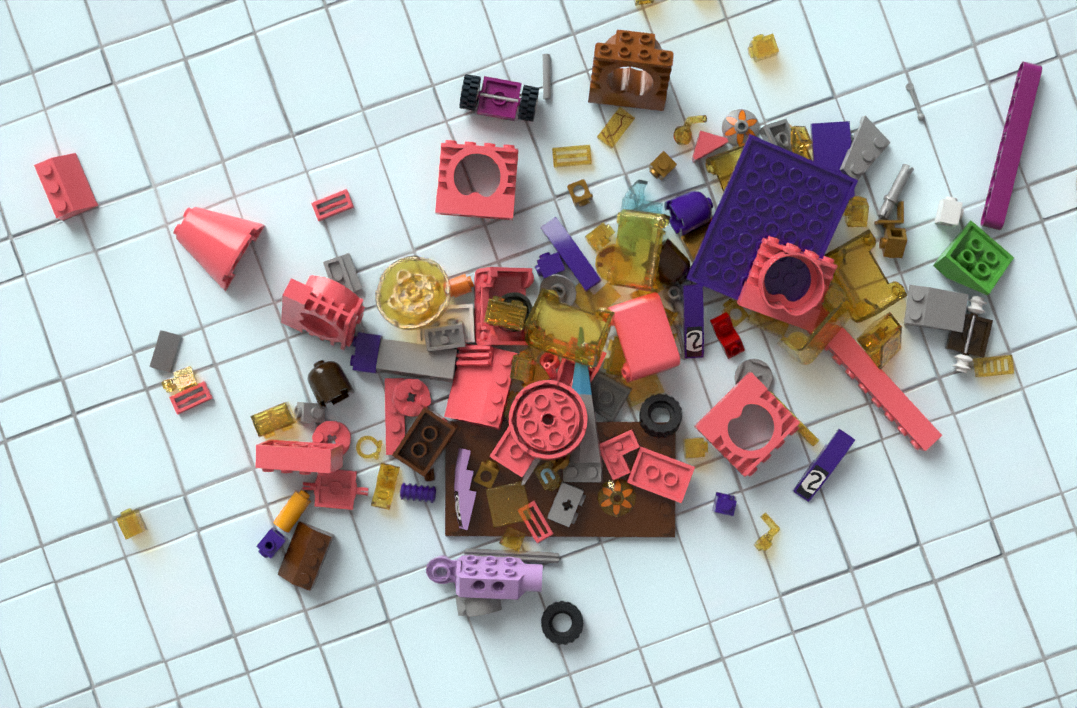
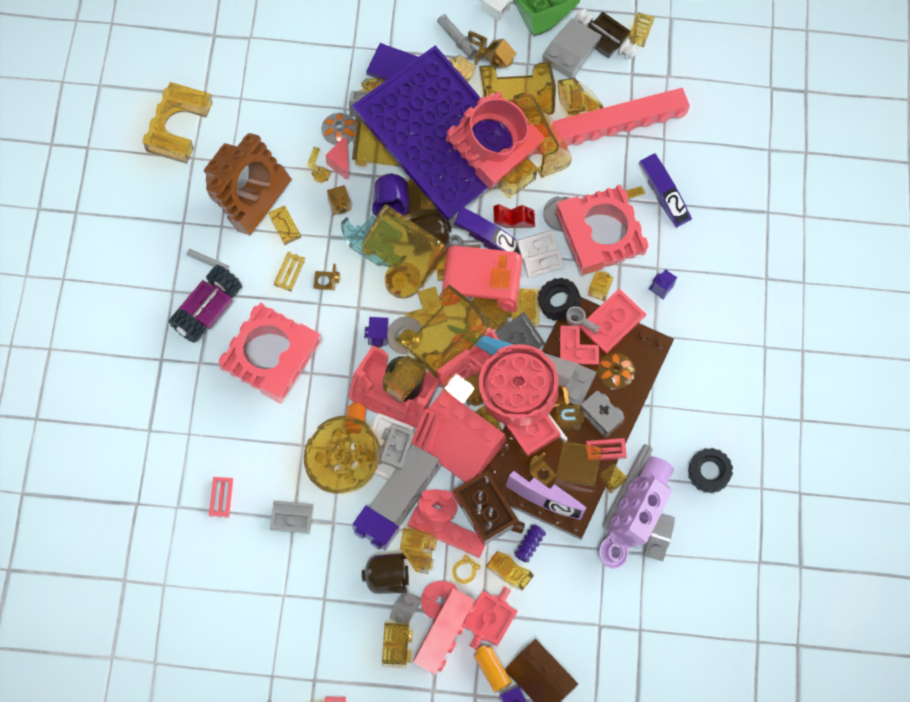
camera: 70 degrees left, 20 degrees down
coral cone [173,207,265,291] -> none
coral hose [281,275,365,350] -> none
dark purple slope [540,217,602,292] -> none
clear yellow brick [584,223,615,253] -> none
clear yellow bracket [721,298,749,327] -> none
clear yellow brick [747,34,779,62] -> none
clear yellow plate [754,512,780,551] -> none
light grey wing [840,115,891,180] -> none
none -> clear yellow slope [400,528,437,574]
none -> coral tile [437,349,473,387]
none -> plate [490,255,511,290]
none -> white slope [516,230,564,278]
none -> light grey bar [566,306,600,334]

